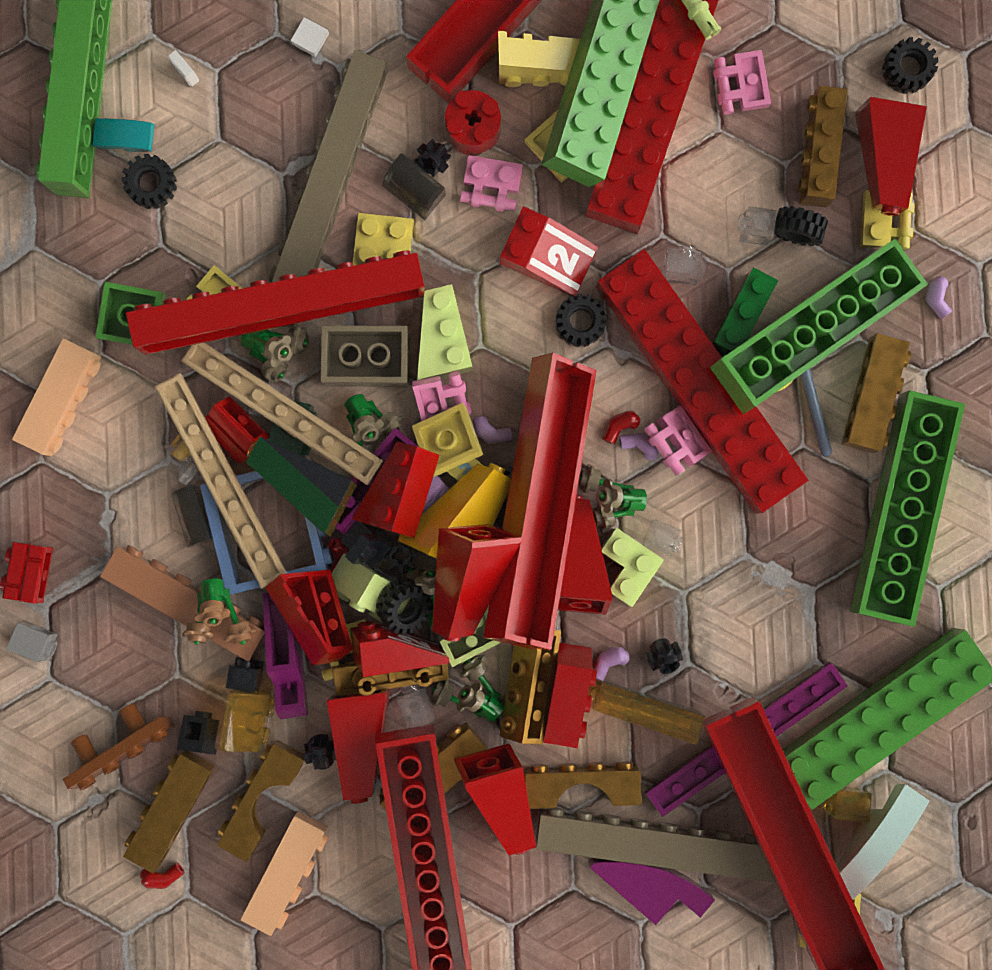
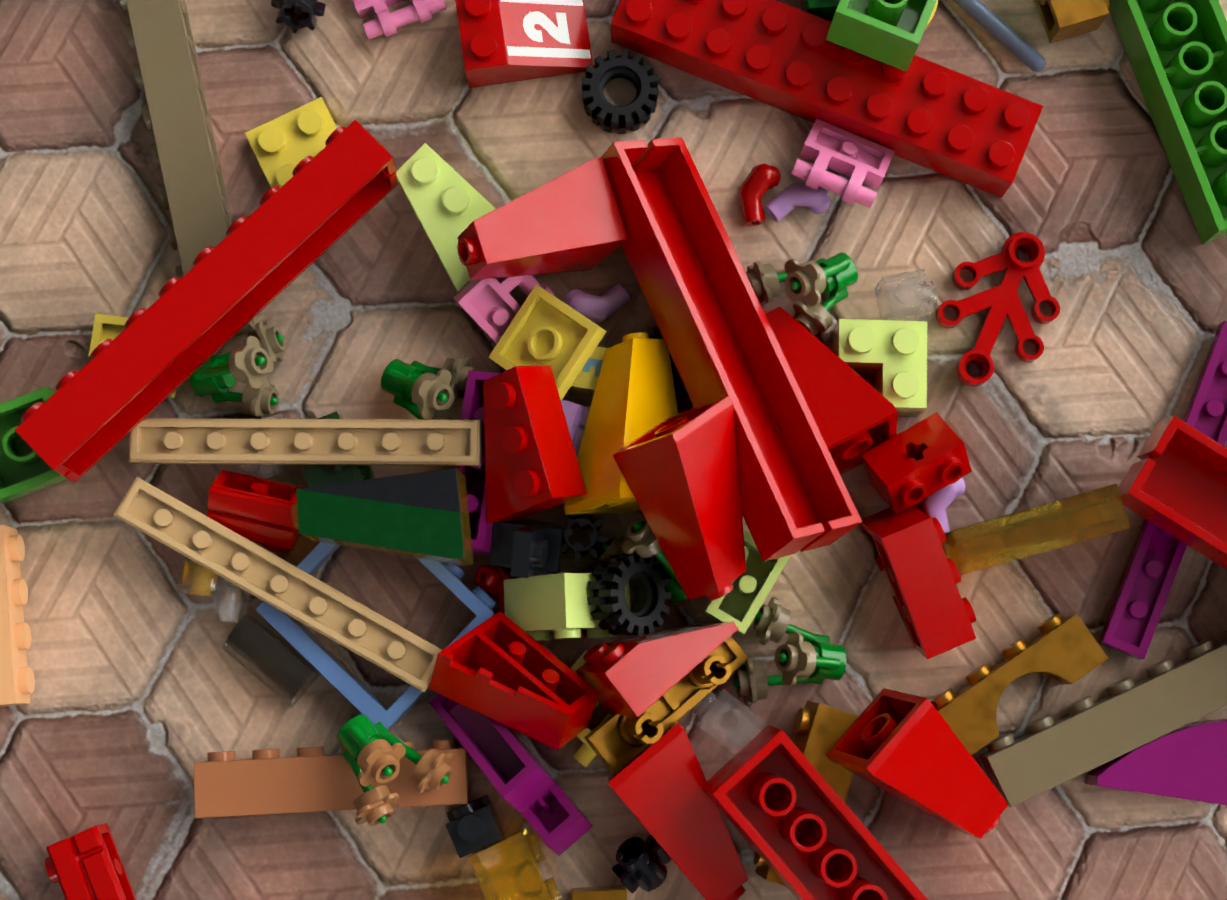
camera: 30 degrees left, 5 degrees down
dark tan brick [321,325,409,387] -> none
clear smoke brick [382,153,446,220] -> none
pearl gold brick [499,630,561,745] -> none
black gear [646,638,683,674] -> none
none -> slope [457,157,628,280]
none -> red brick [861,412,972,514]
none -> red plant [936,232,1060,387]

